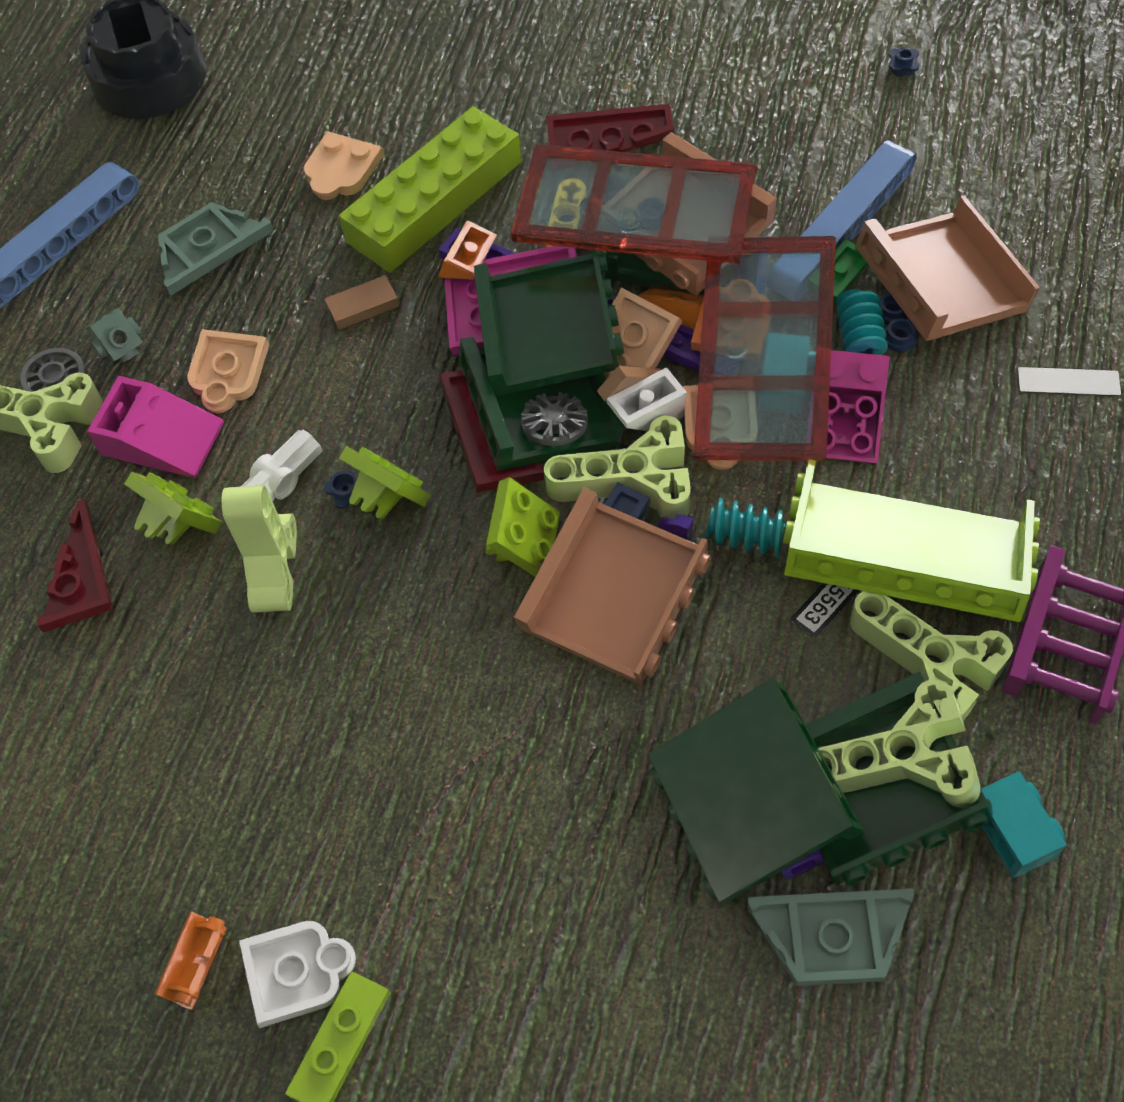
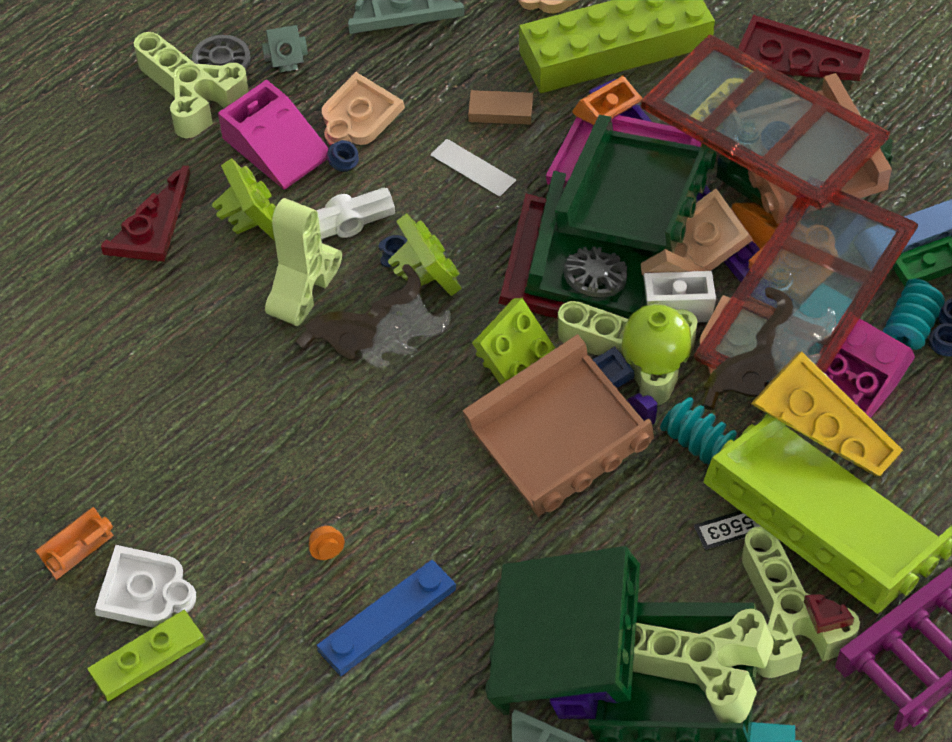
camera: 25 degrees right, 5 degrees down
none -> piece [295,264,450,368]
none -> orange plate [308,526,345,560]
none -> blue plate [317,559,456,677]
none -> dark blue plate [327,140,359,172]
none -> white sticker [431,139,516,196]
none -> lime cylinder [622,304,691,375]
none -> dark brown piece [701,287,836,410]
none -> yellow wing [751,351,903,476]
none -> dark red tile [804,594,855,634]

